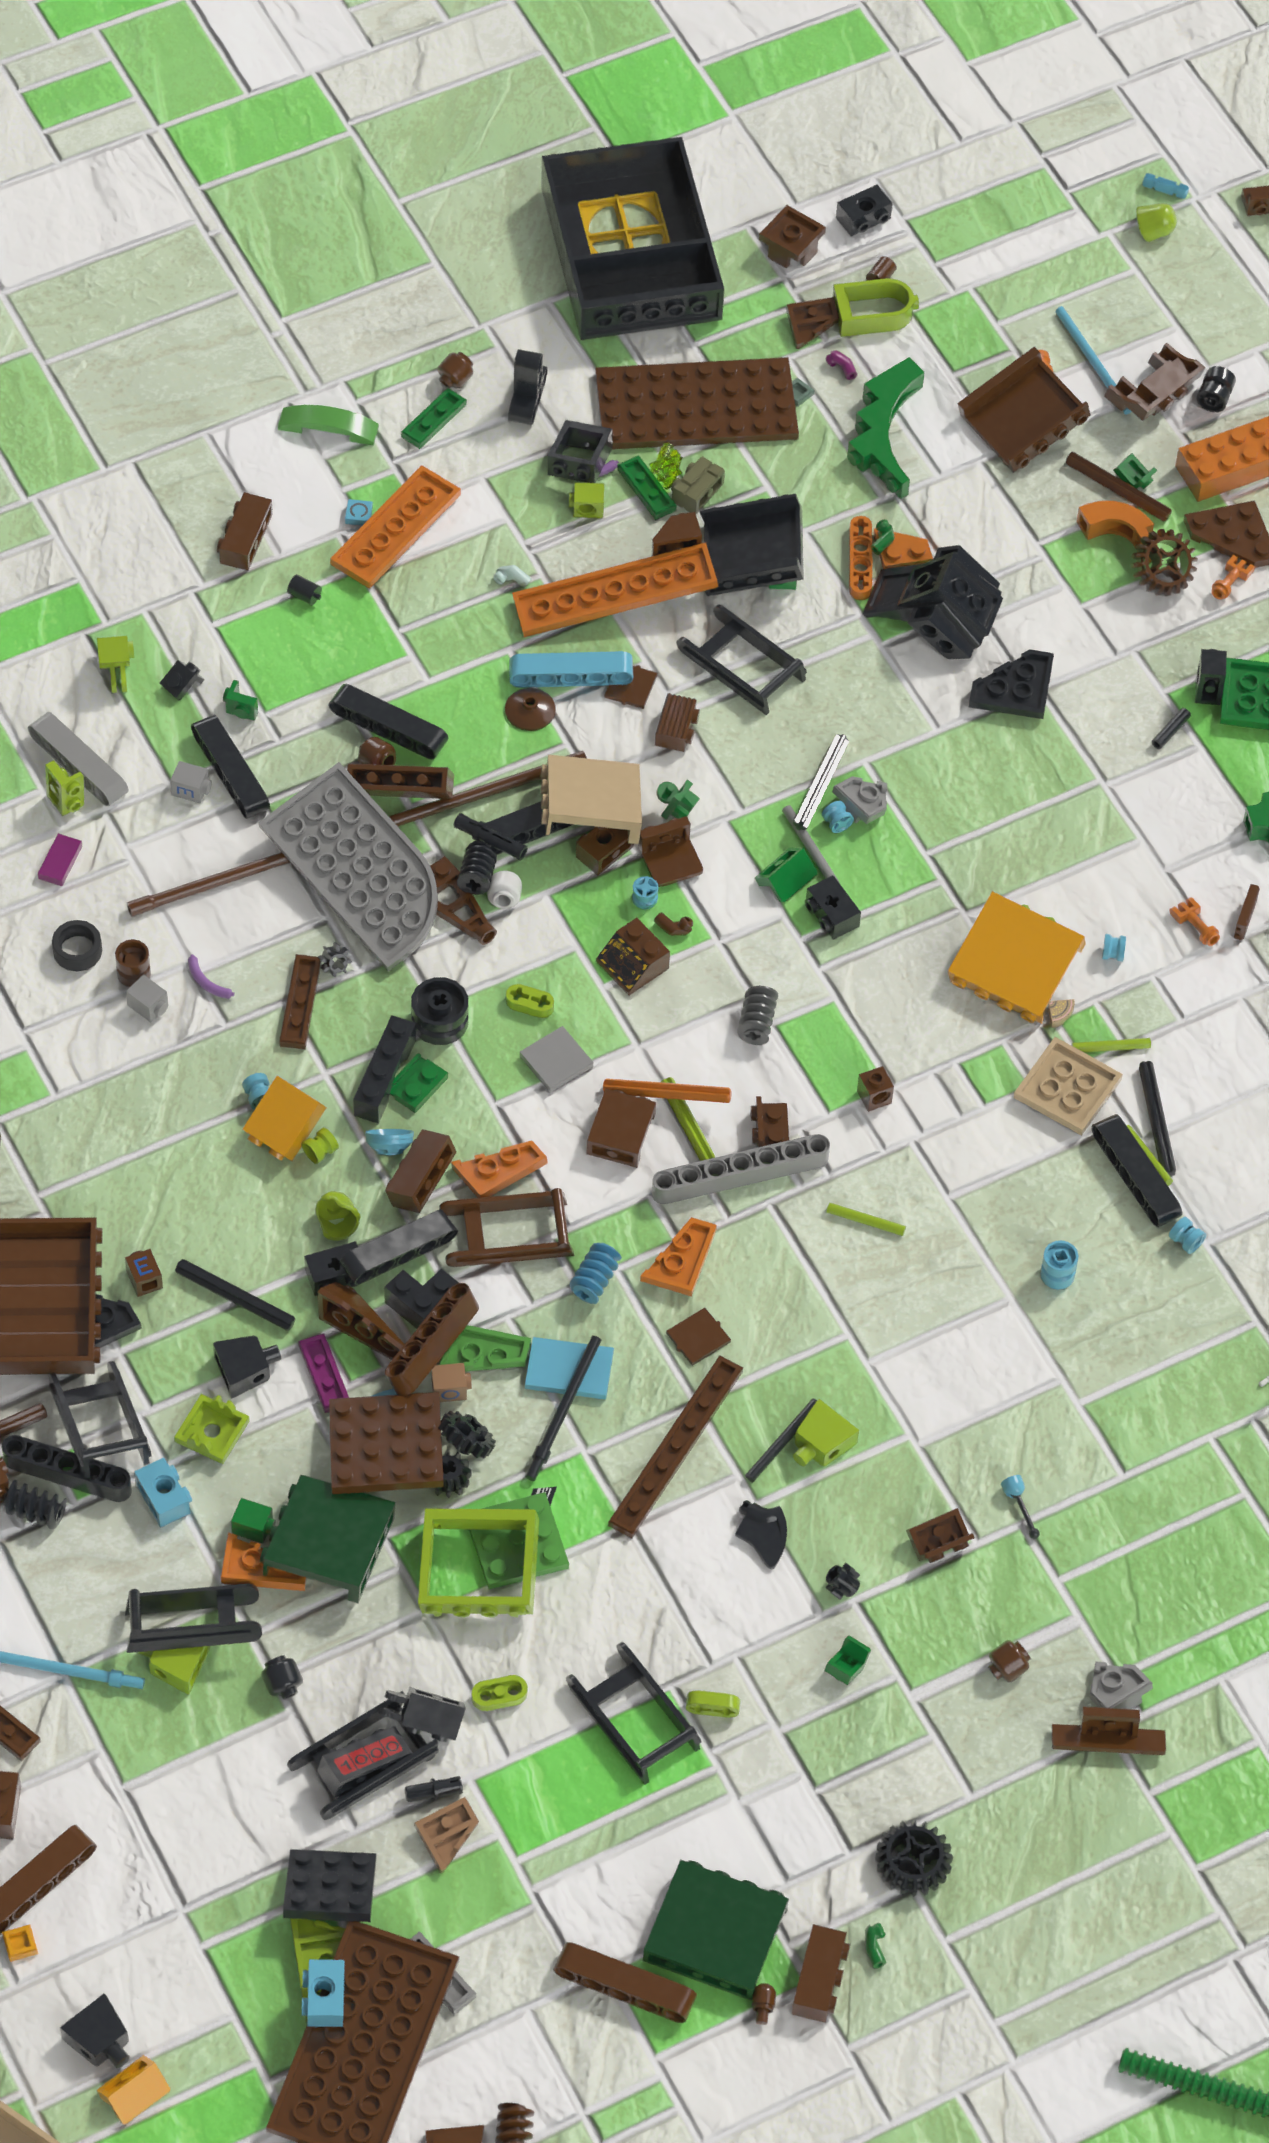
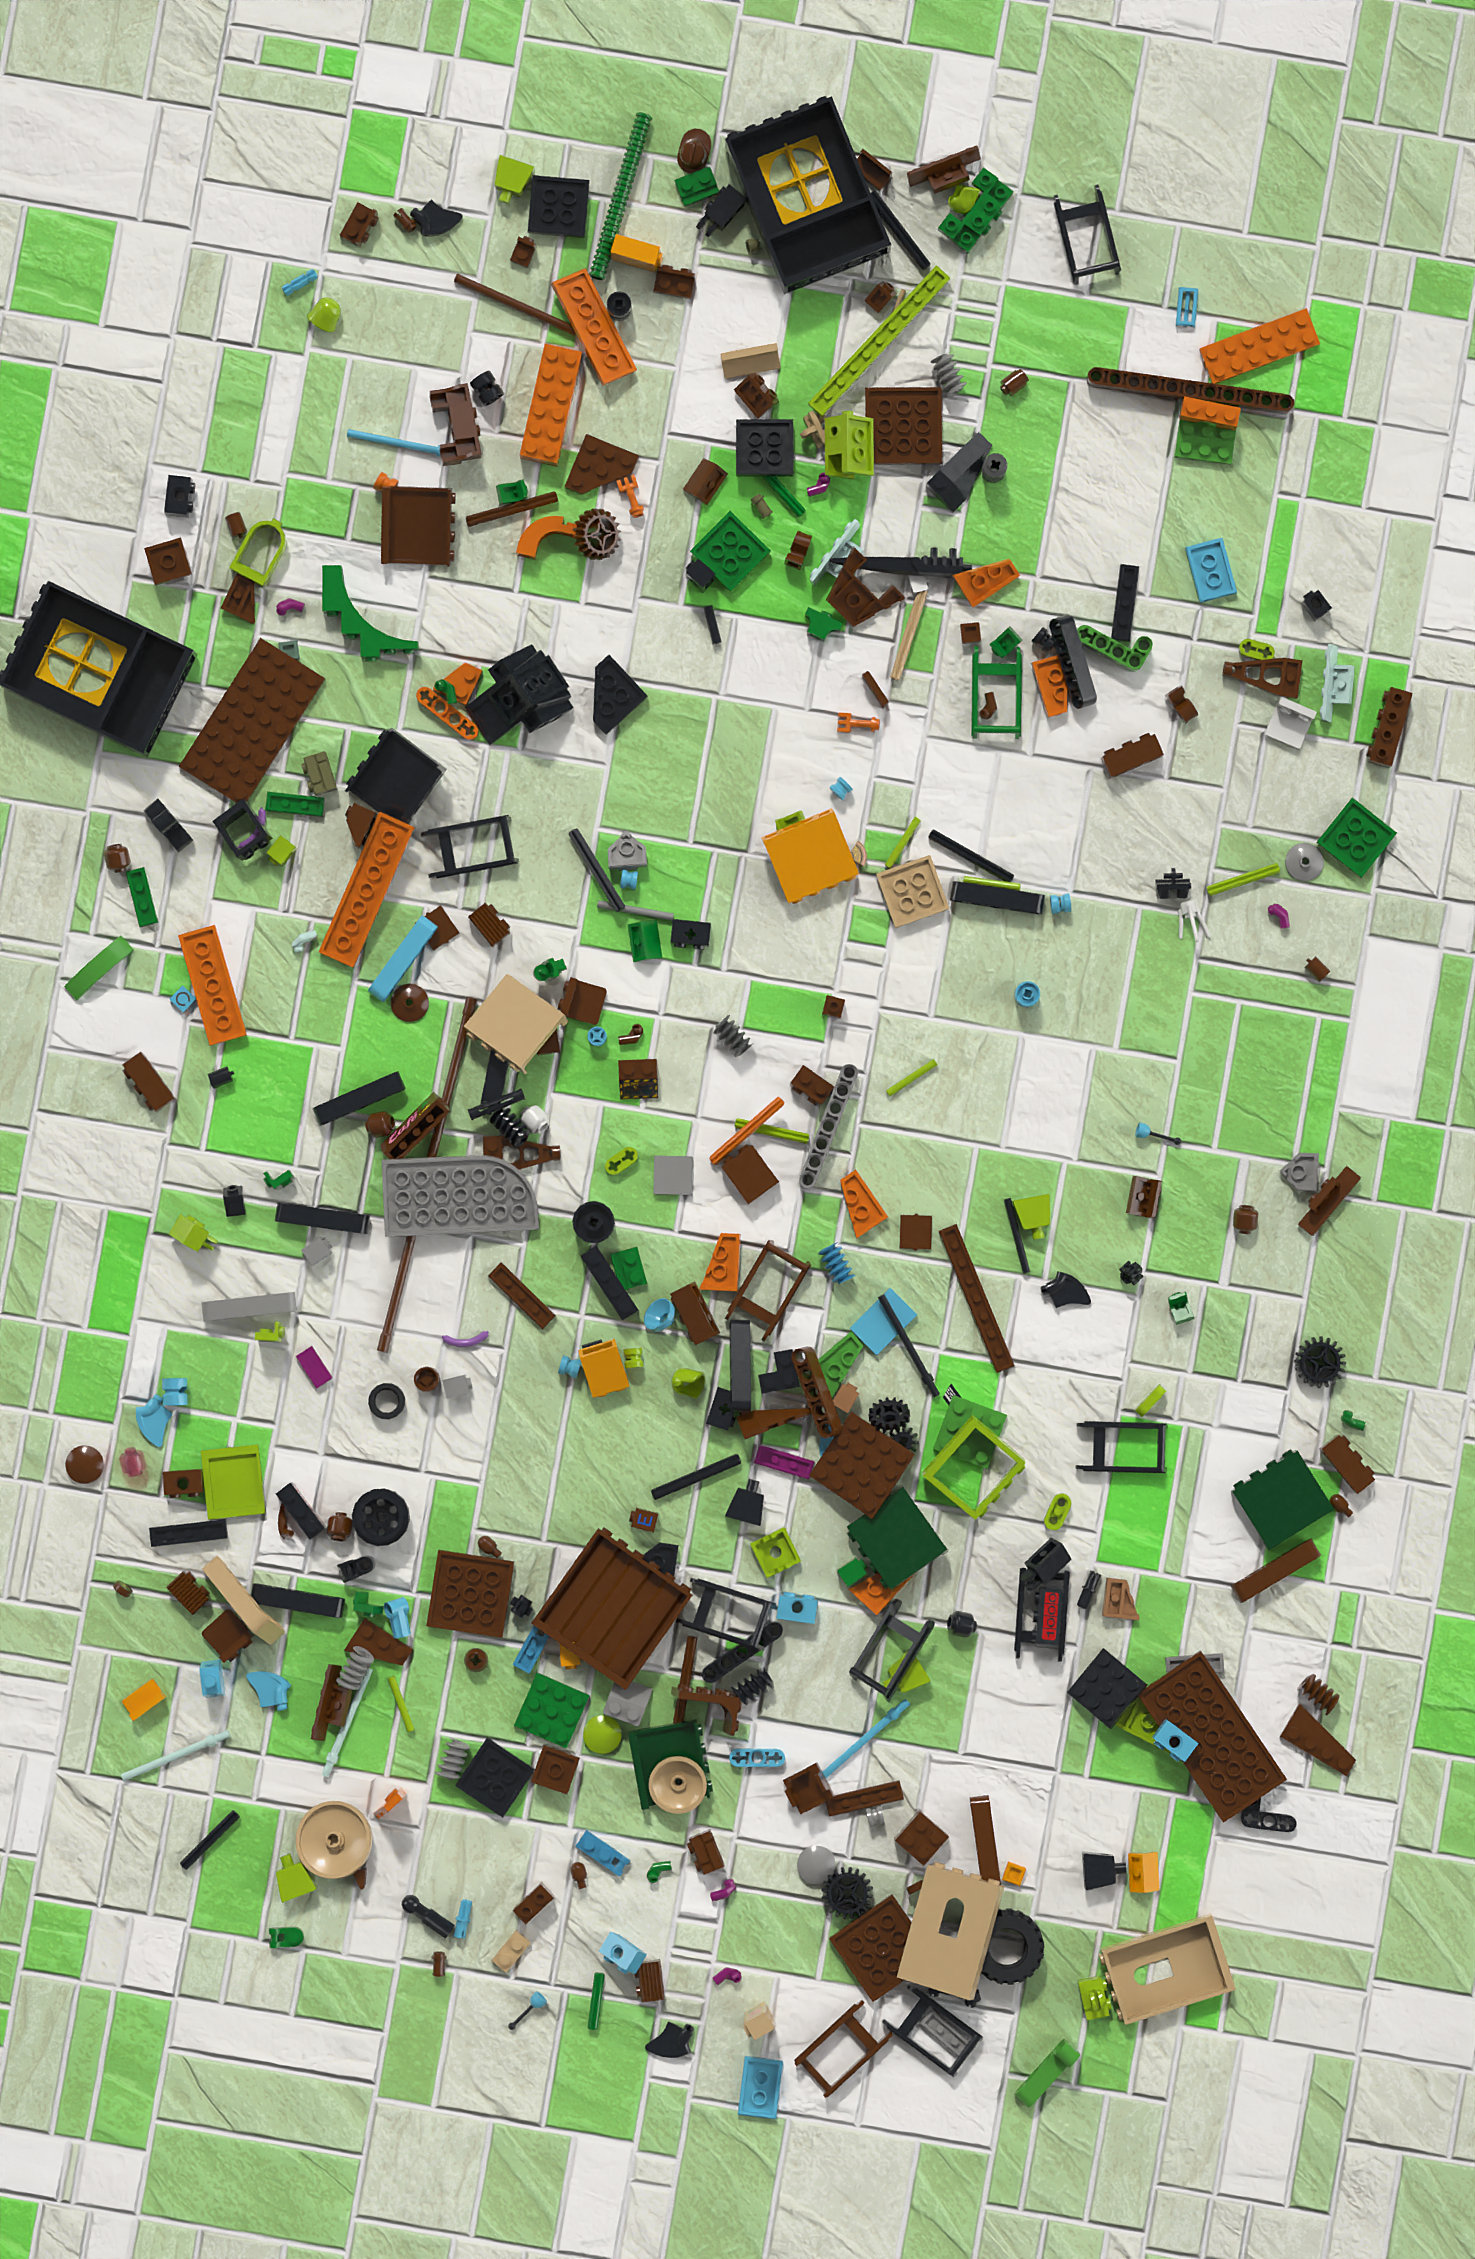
camera: 50 degrees left, 30 degrees up
black gear [318,942,352,977] -> none
clear neon green arm [649,443,683,490] -> none

